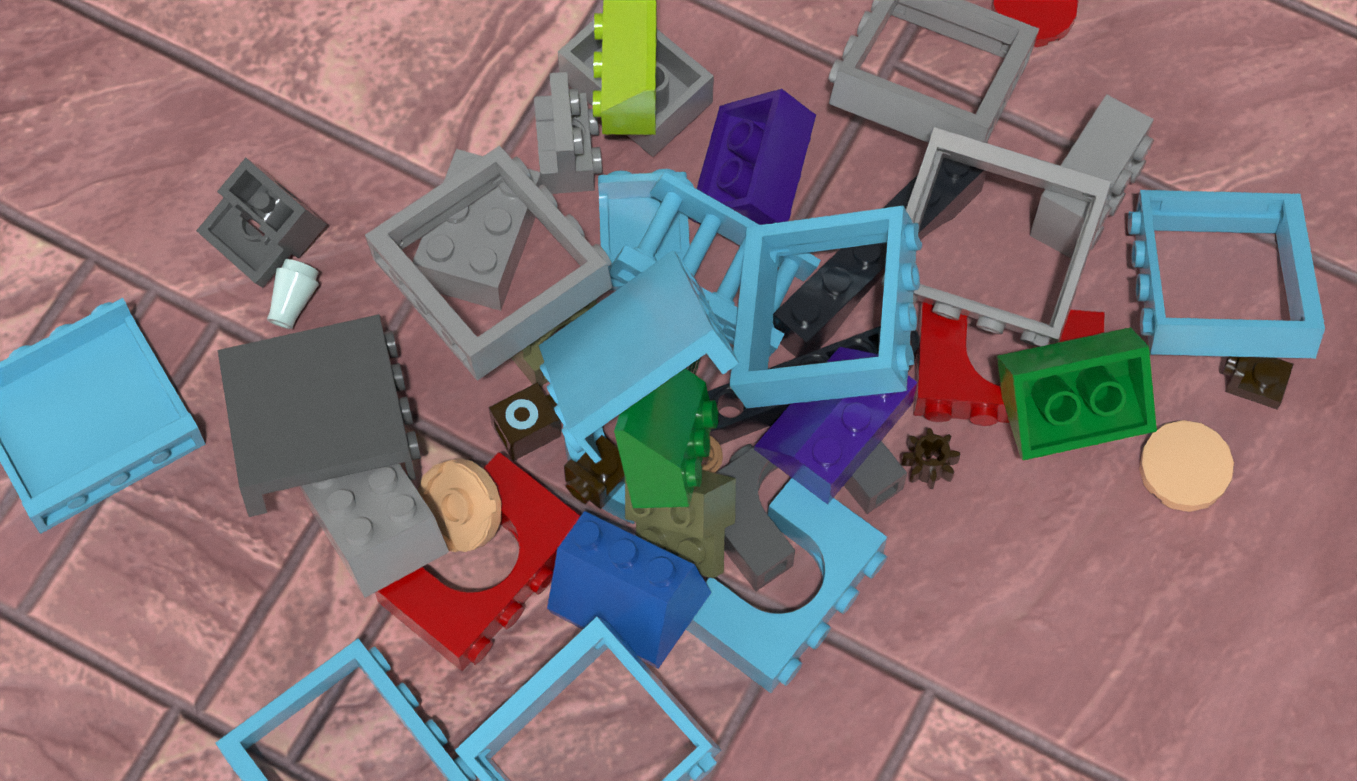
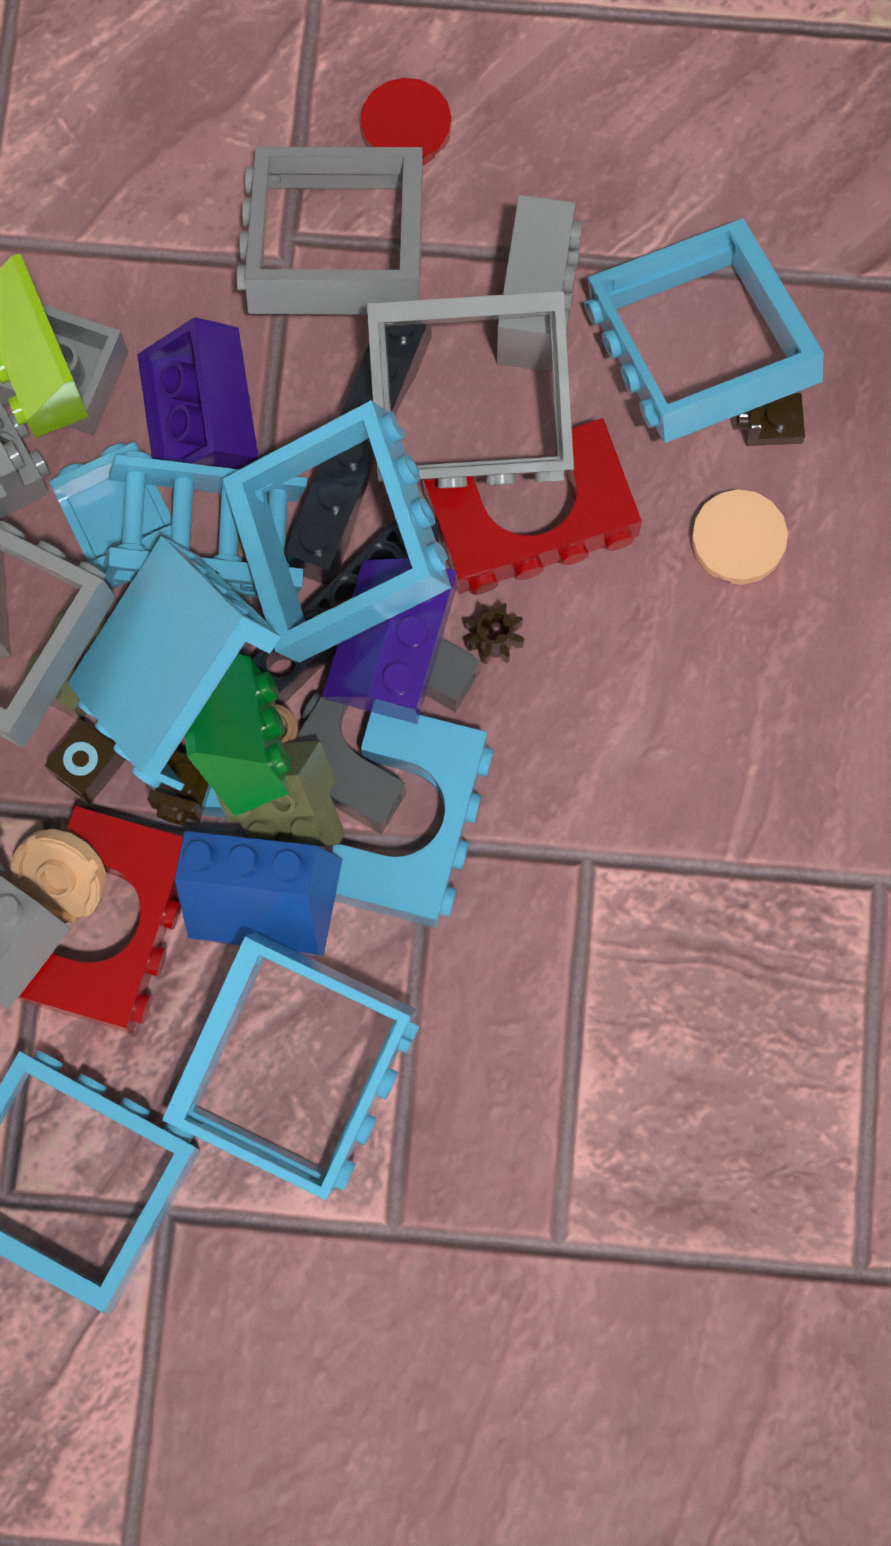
camera: 20 degrees left, 10 degrees up
green slope [997,327,1157,461] -> none

